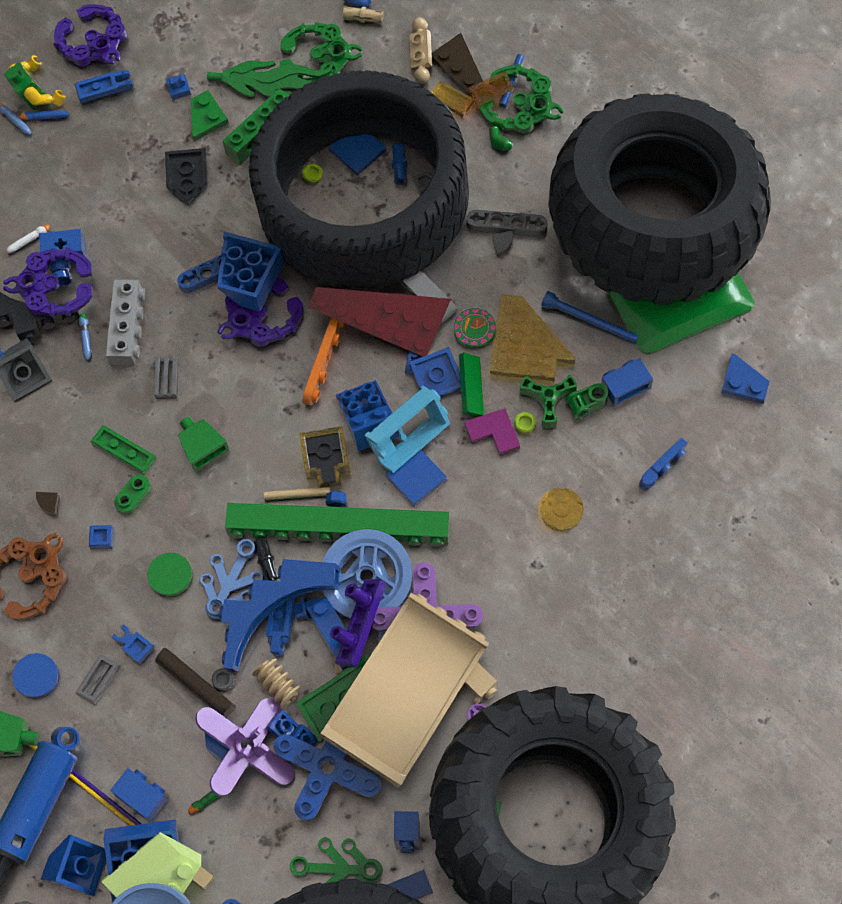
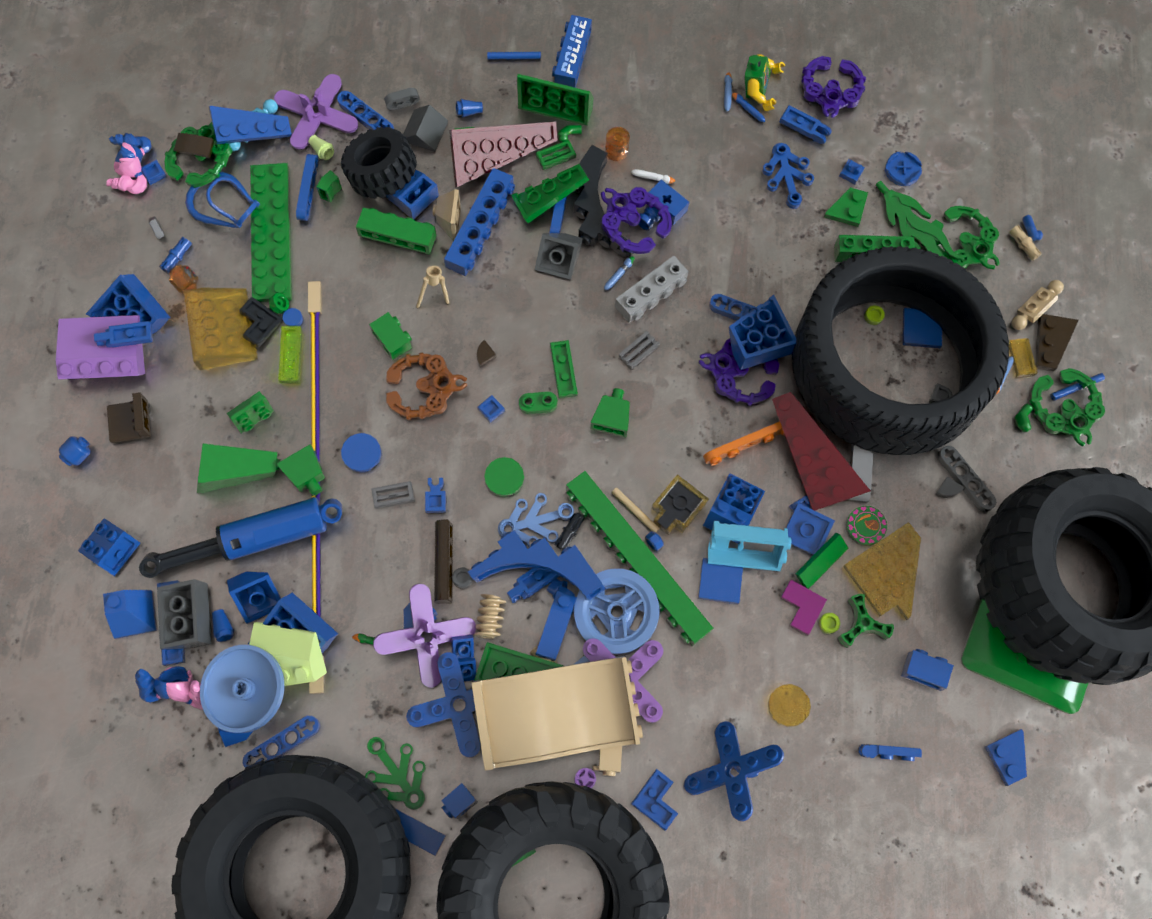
camera: 40 degrees right, 5 degrees up
blue brick [110,768,168,822] -> none
black tile [165,148,208,204] -> none
dark purple plate [330,579,386,667] -> none
blue pin [391,143,408,185] -> none
clear orange slope [468,71,514,107] -> none
blue piece [541,291,638,342] -> none
green piece [565,383,608,419] -> none
none -> blue tile [631,769,678,831]
none -> blue piece [684,721,784,821]
none -> blue plant [762,143,814,209]
none -> blue tile [885,151,922,186]

